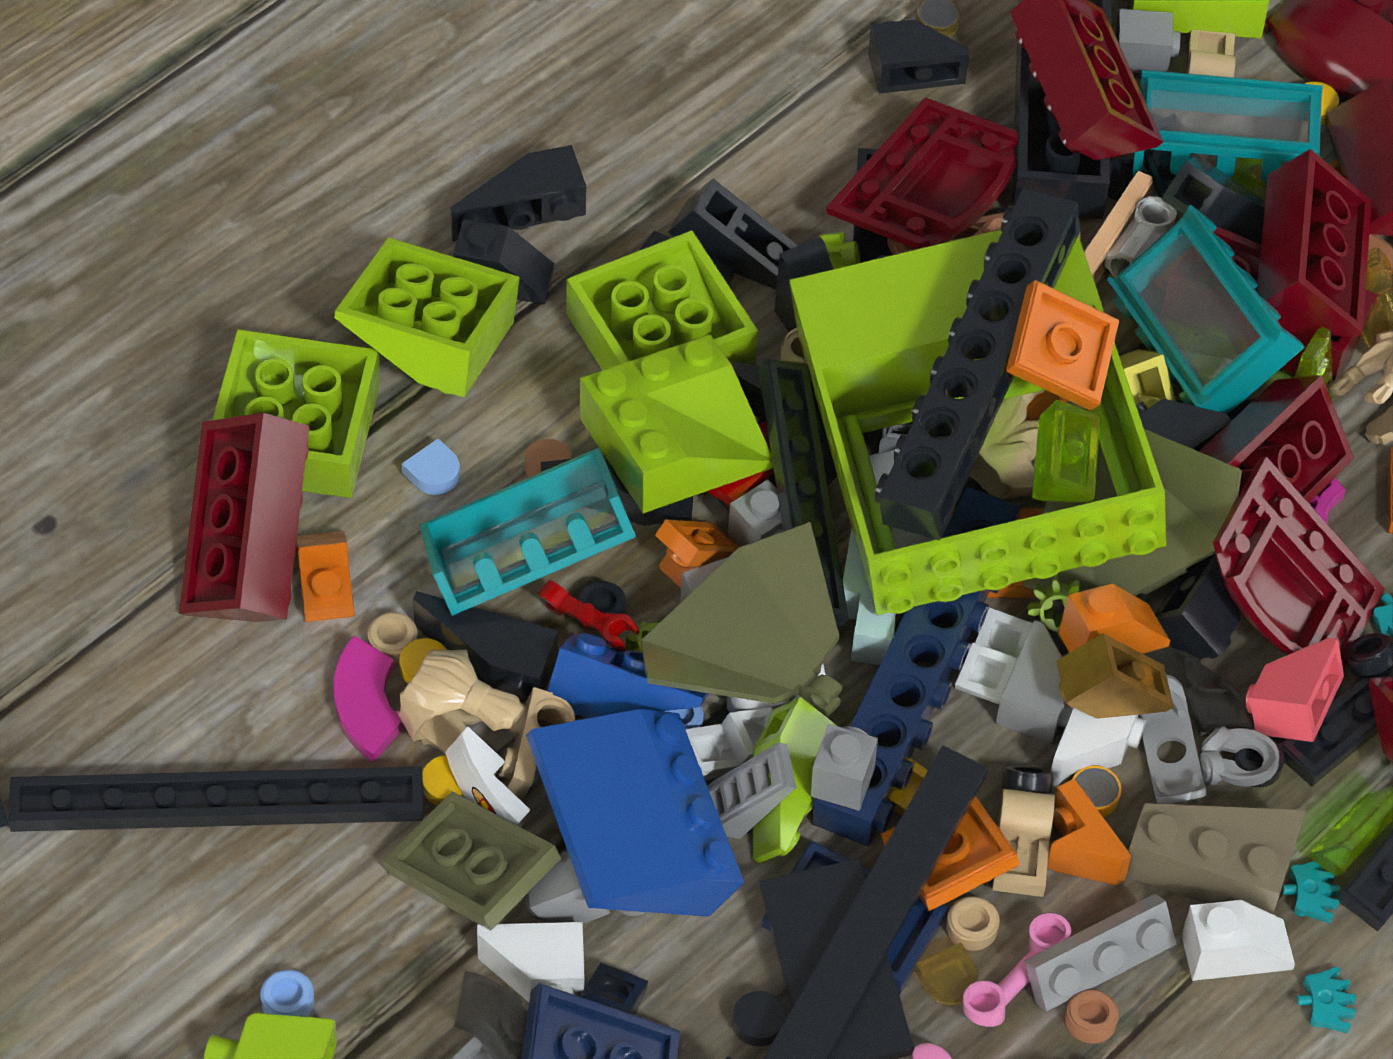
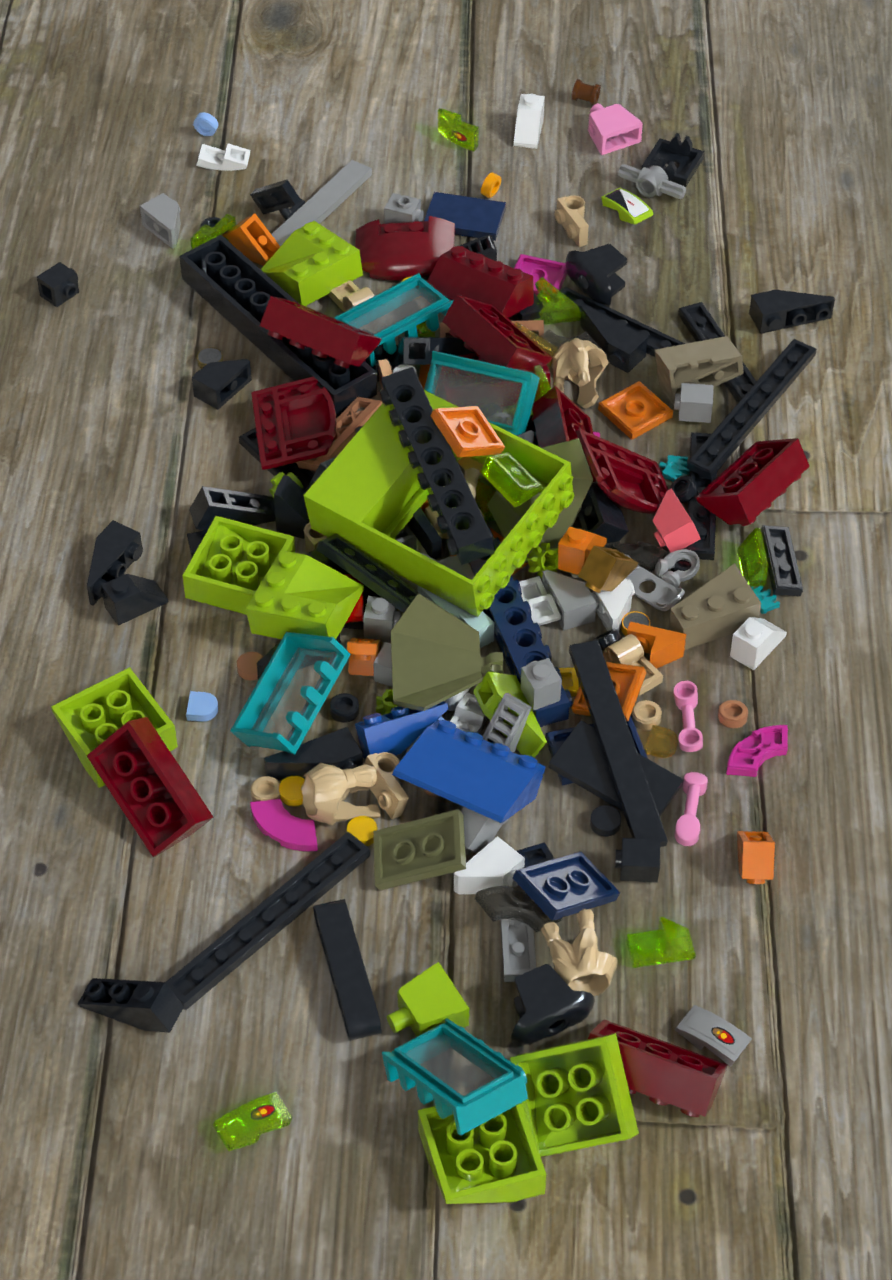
camera: 40 degrees left, 5 degrees down
light blue tile [260,970,314,1017] -> none
orange slope [296,531,355,622] -> none
lime slope [334,237,520,398] -> none
white slope [445,727,530,825] -> none
red piece [537,580,640,652] -> none
light grey plate [1024,894,1177,1012] -> none
light grey brick [1115,9,1180,74] -> none
teal piece [1297,967,1357,1033] -> none
none -> black beam [313,899,382,1041]

